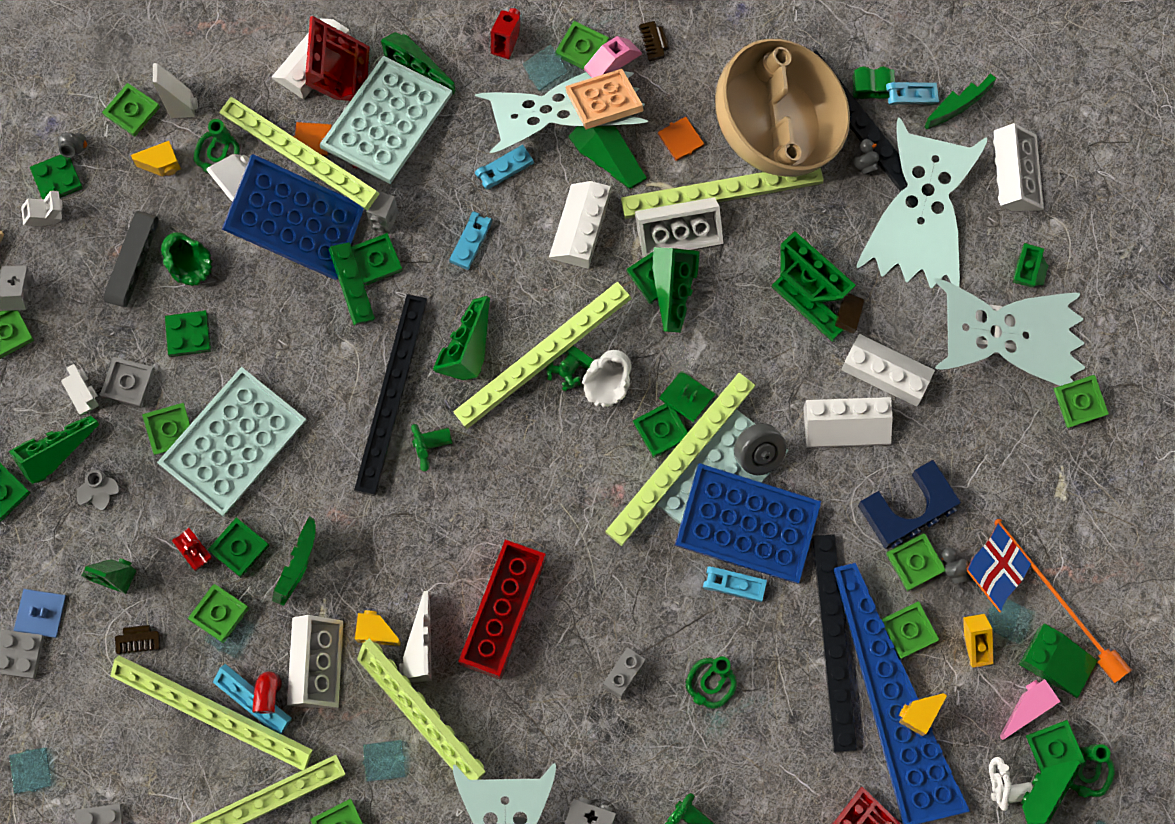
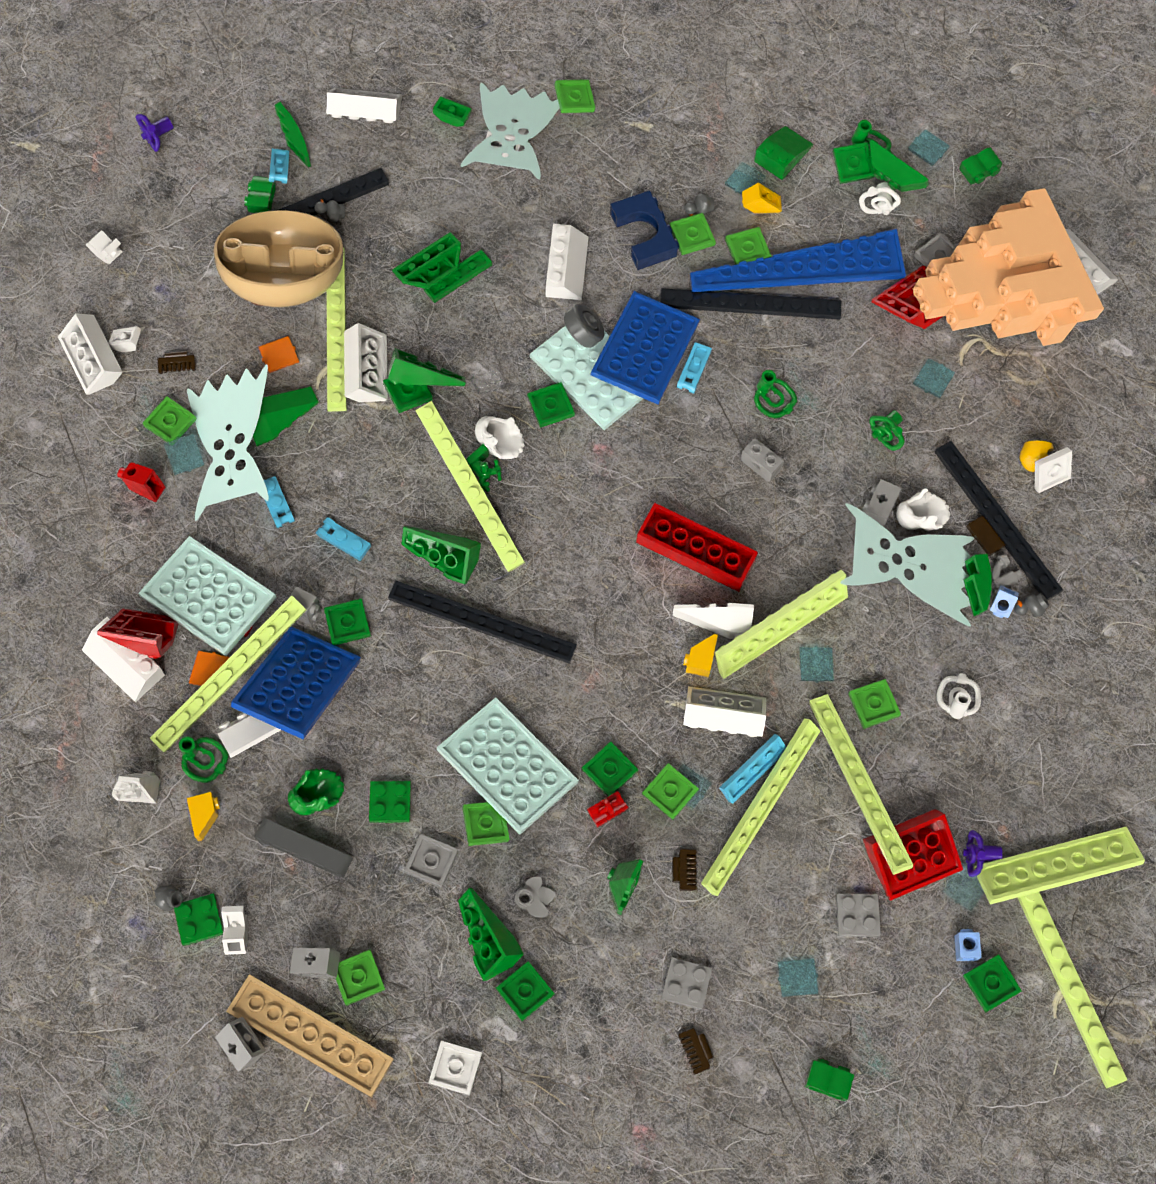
camera: 85 degrees left, 5 degrees down
medium blue piece [14,589,66,638] -> none
white bracket [61,364,99,415] -> none
bright green plate [102,83,160,137] -> none
red cylinder [252,671,282,714] -> none
green slope [272,516,316,606] -> none
green plate [329,242,375,326] -> none
green wedge [381,32,456,95] -> none
green piece [411,424,452,472] -> none
white slope [549,181,611,269] -> none
light nougat plate [565,69,643,129] -> none
bright pink slope [584,36,642,78] -> none
yellowish green plate [605,373,755,546] -> none
green piece [659,371,715,422] -> none
dark brown tile [835,293,865,334] -> none
white slope [841,334,935,407] -> none
light aqua piece [857,117,987,288] -> none
yellow slope [899,693,947,736] -> none
flag [967,519,1132,683] -> none
bright pink slope [1000,679,1061,740] -> none

